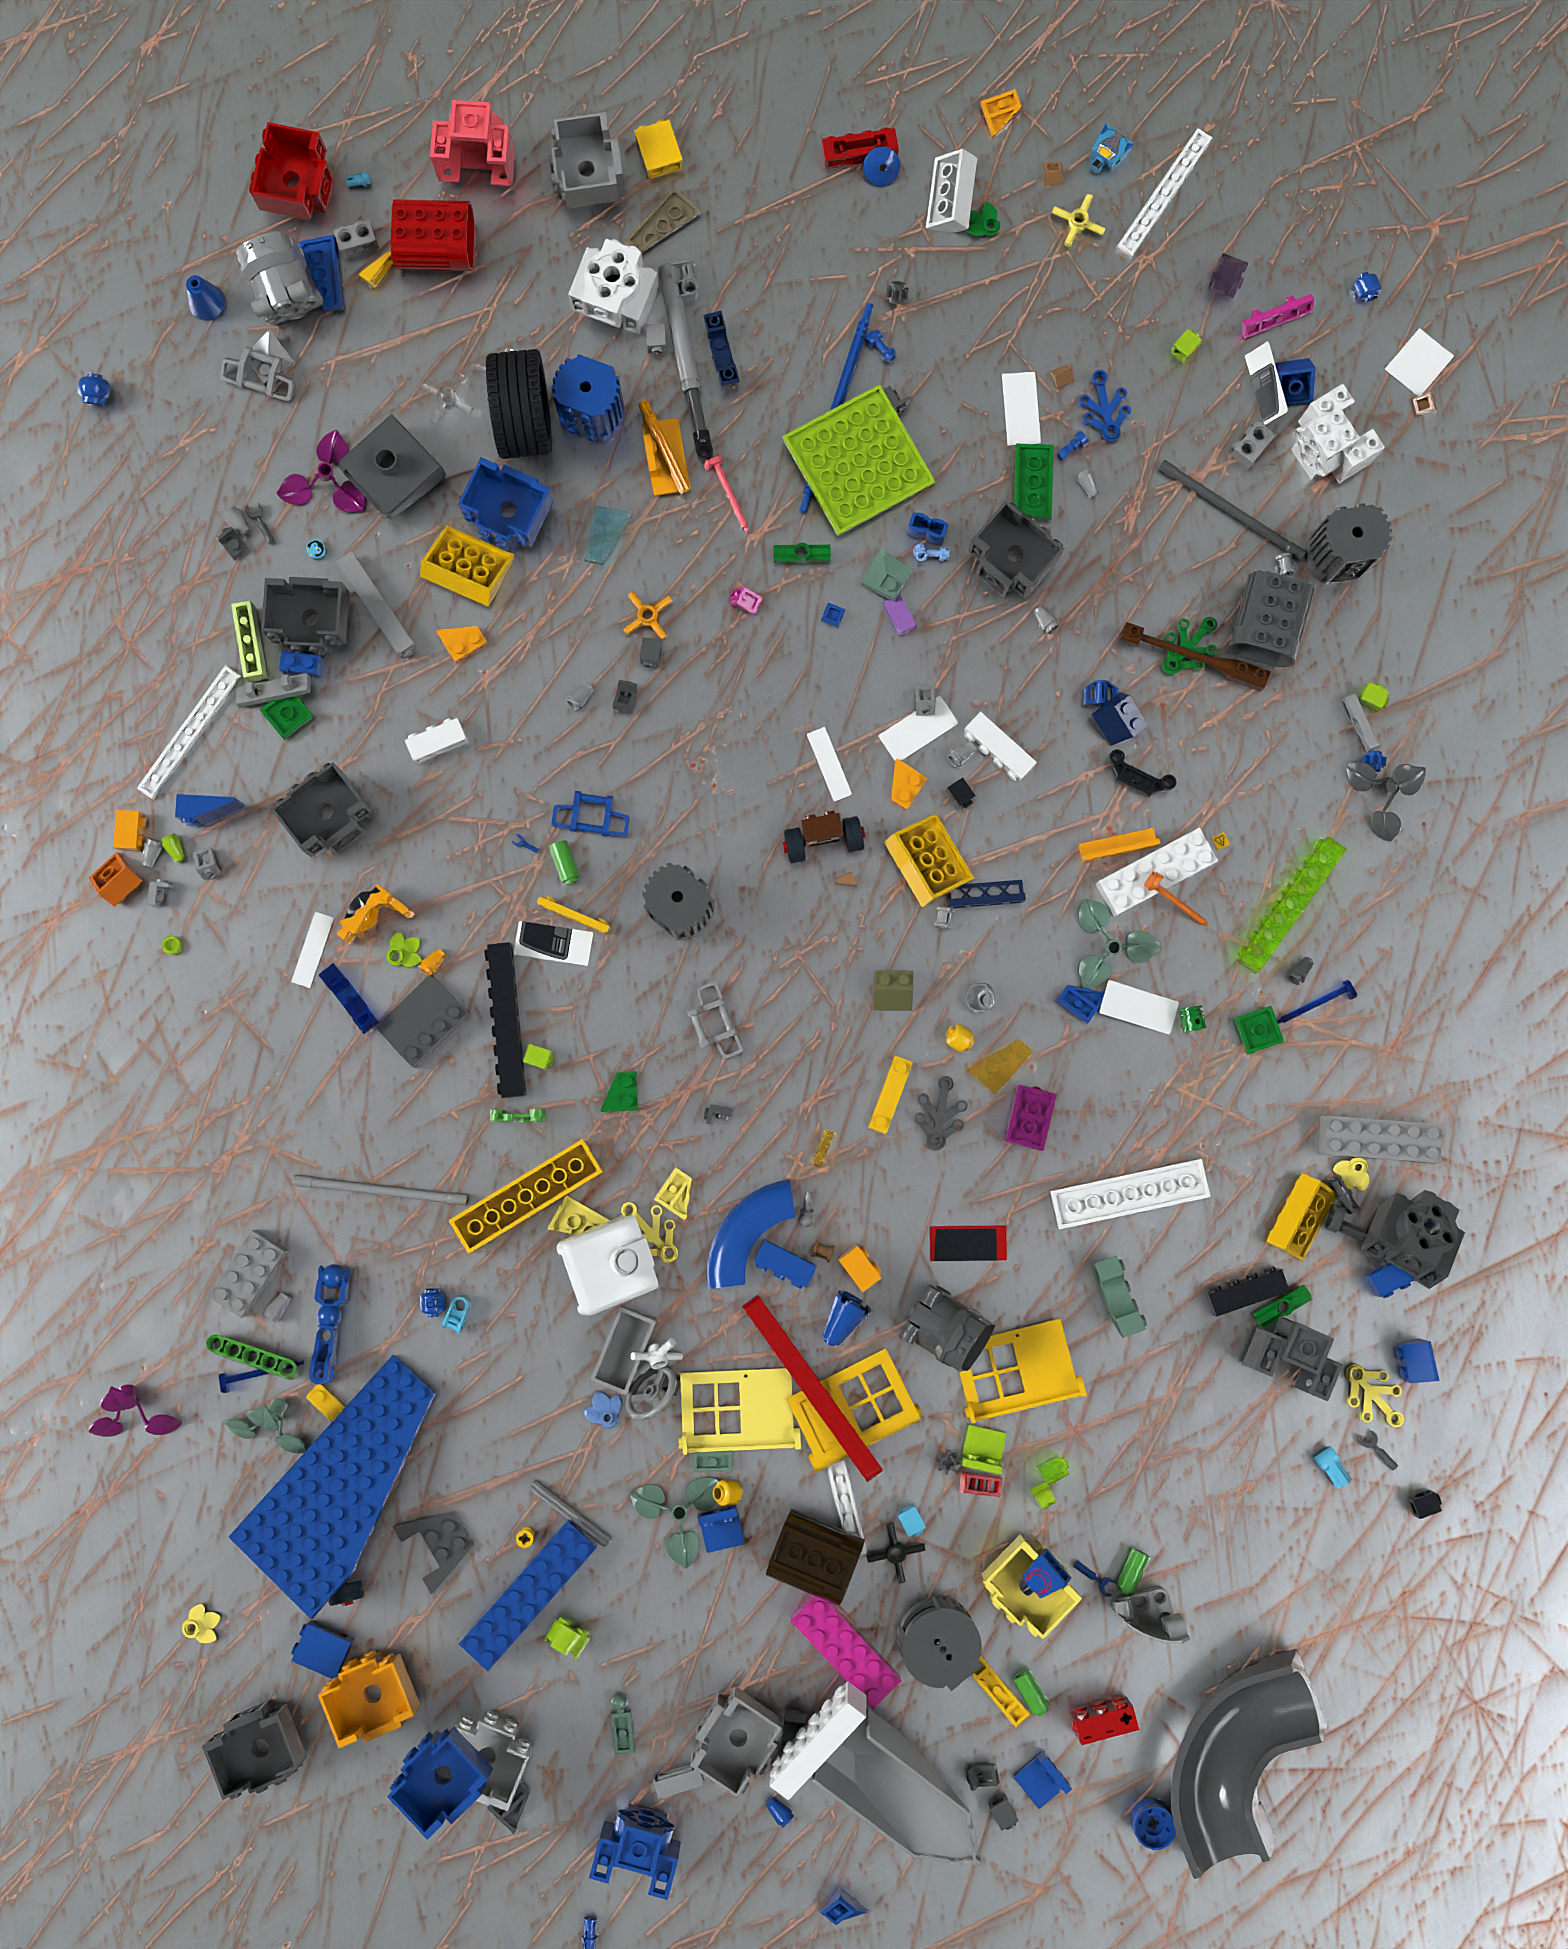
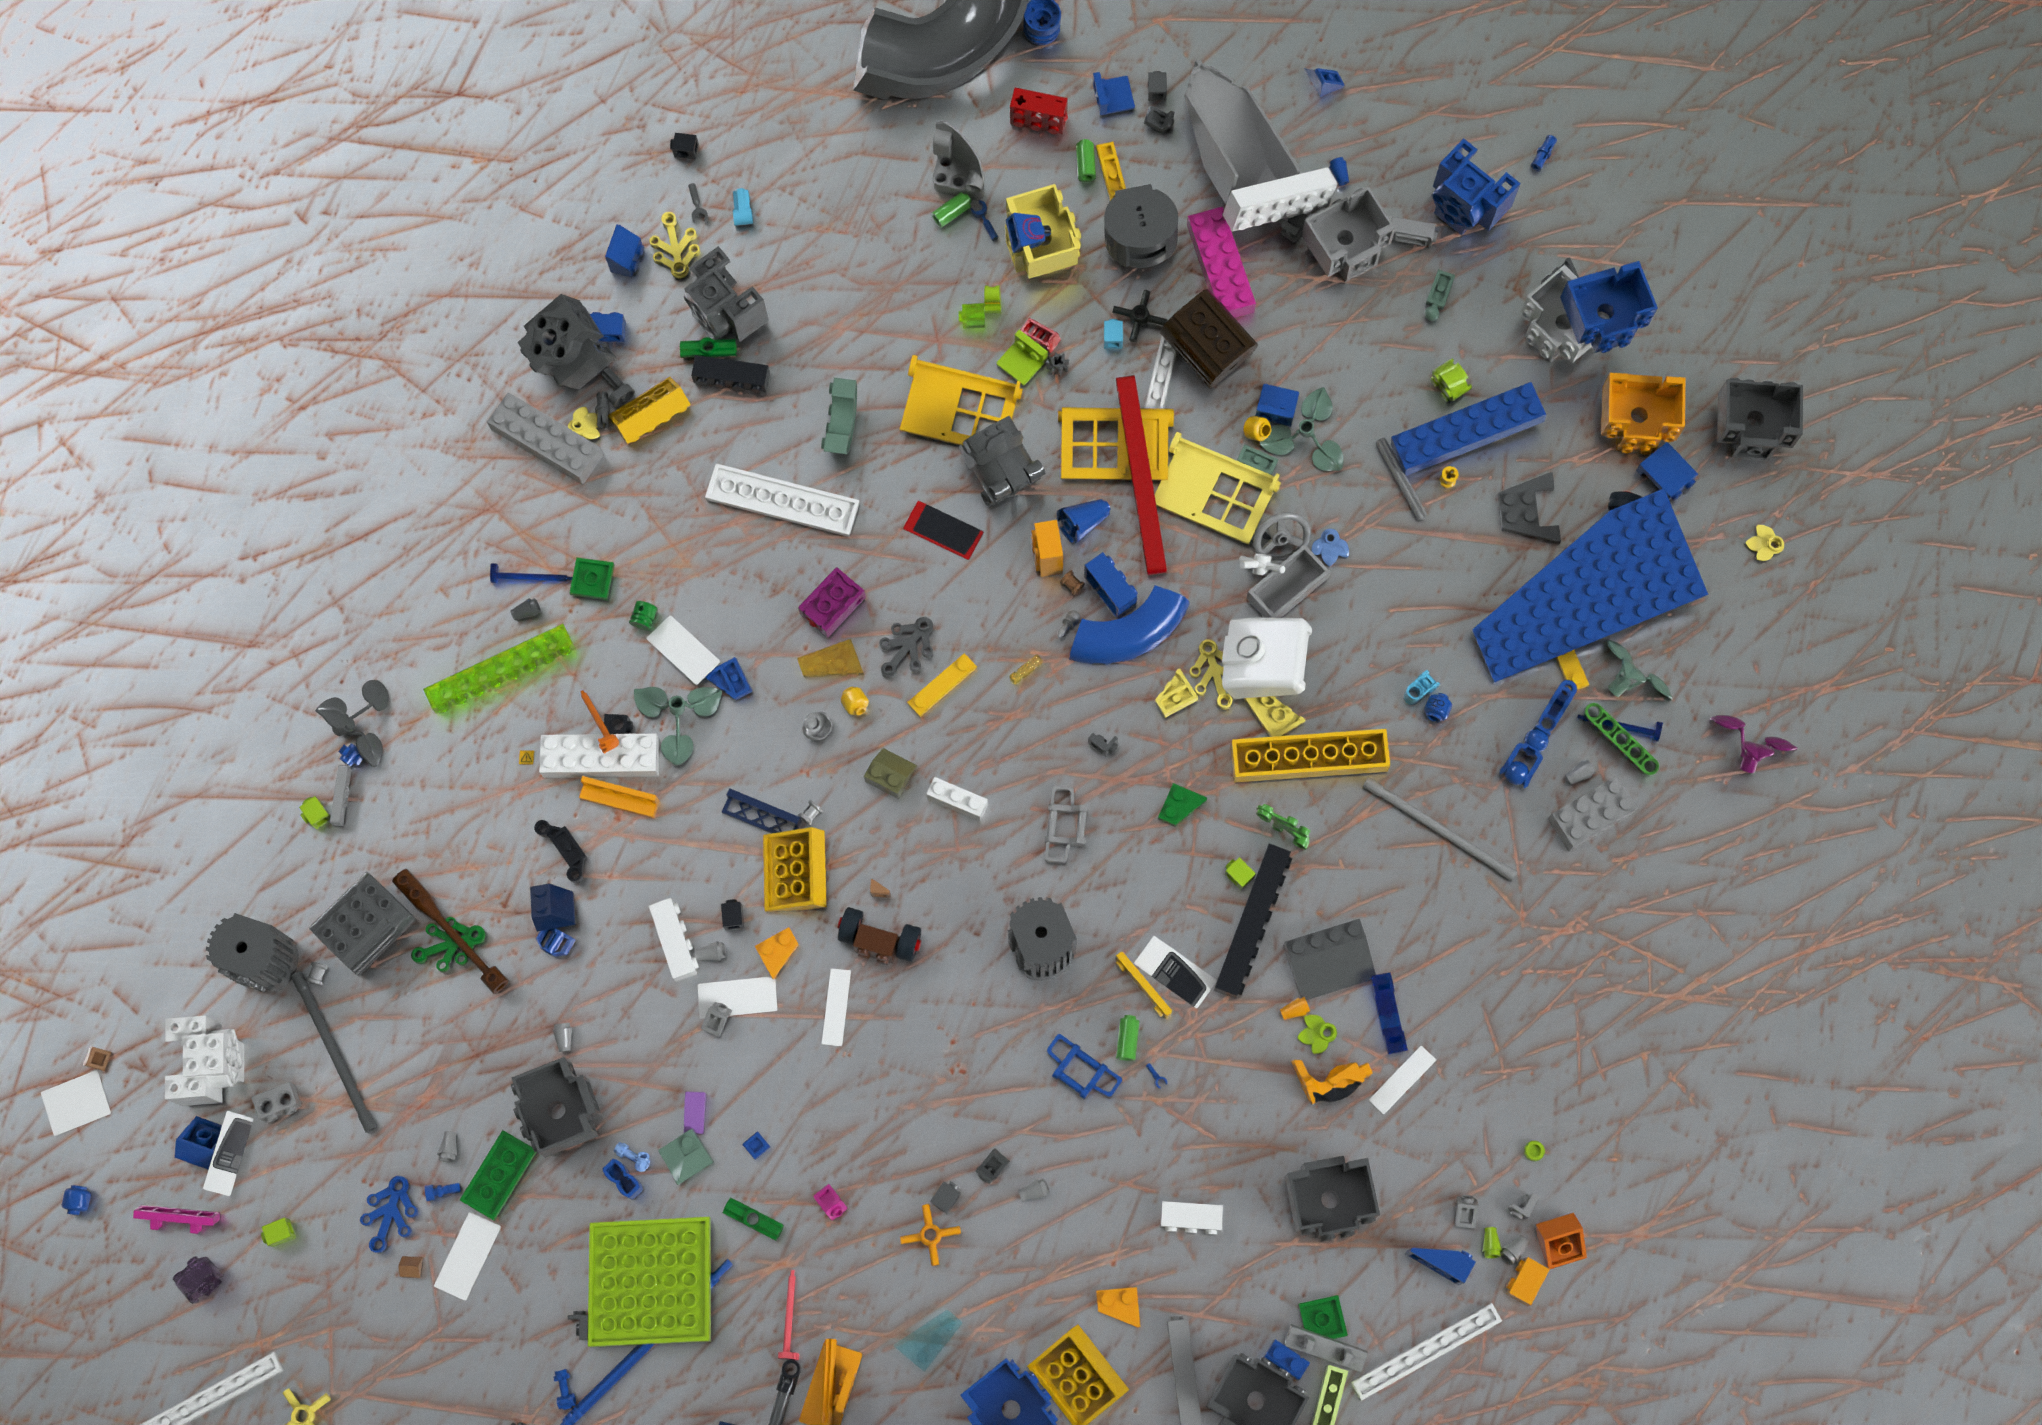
camera: 150 degrees left, 10 degrees down
none -> black brick [604,714,633,734]
none -> white brick [926,777,988,822]

